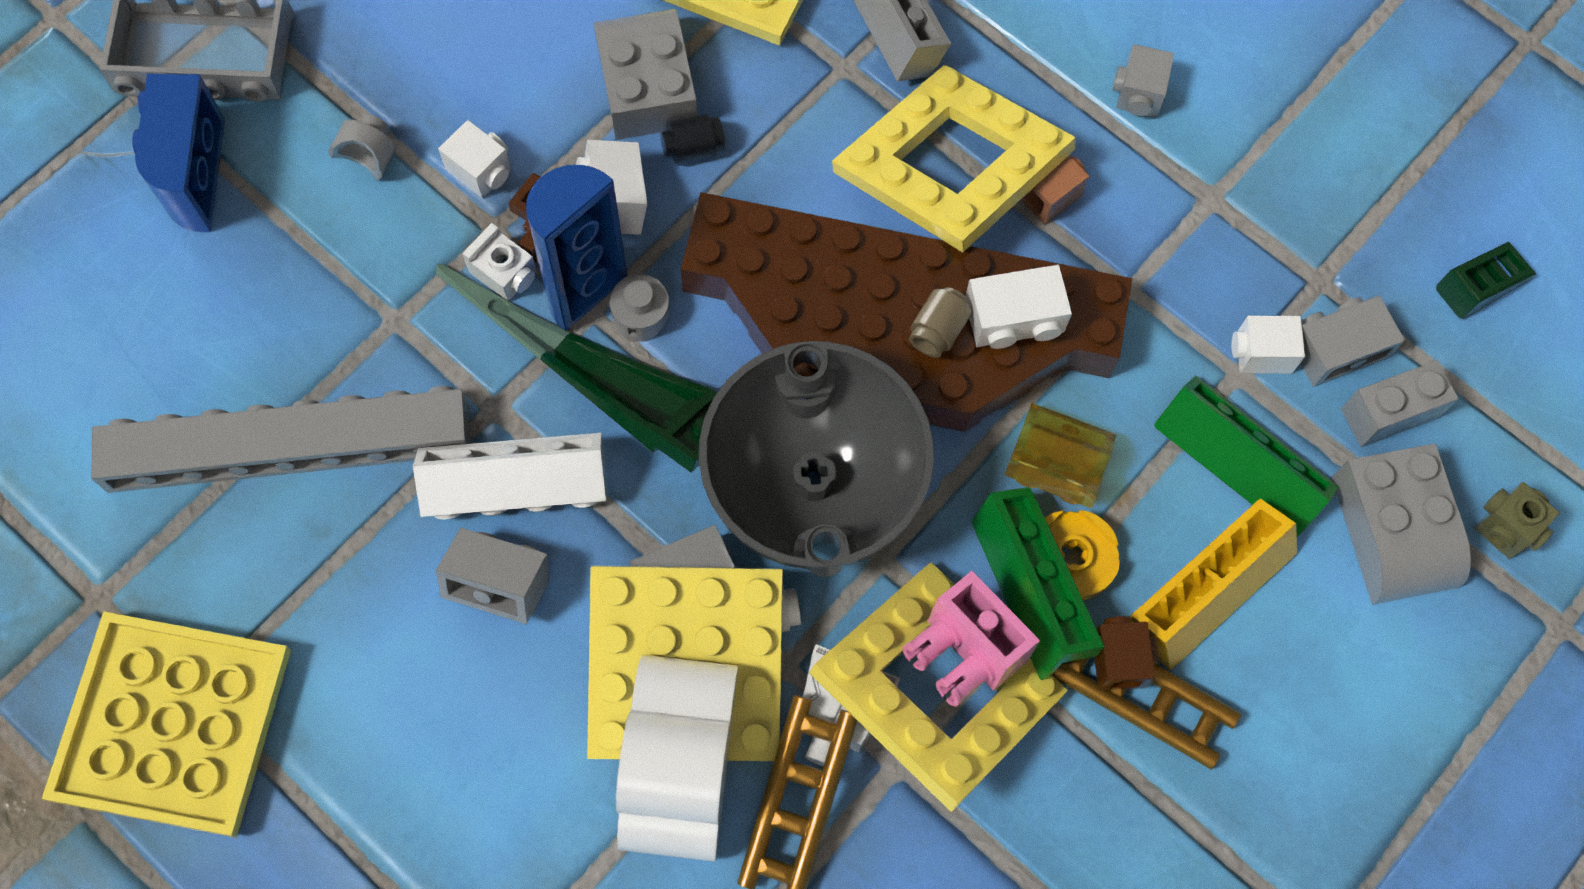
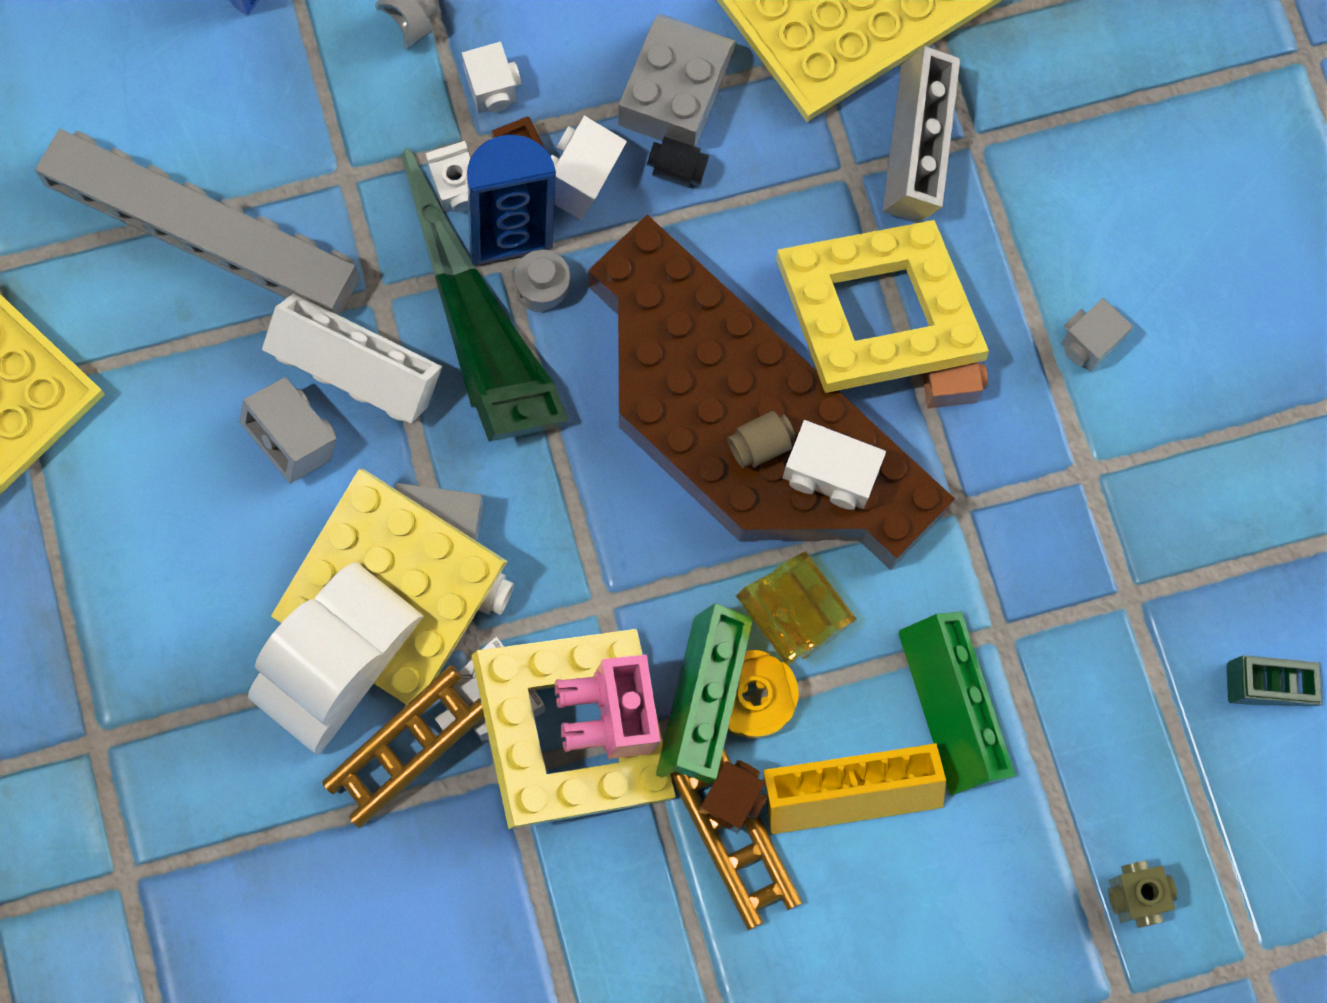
camera: 30 degrees right, 5 degrees up
dark grey piece [699,341,934,577] -> none
white brick [1231,316,1305,374] -> none
light grey brick [1300,295,1405,387] -> none
light grey brick [1331,443,1471,605] -> none
light grey brick [1341,360,1459,447] -> none

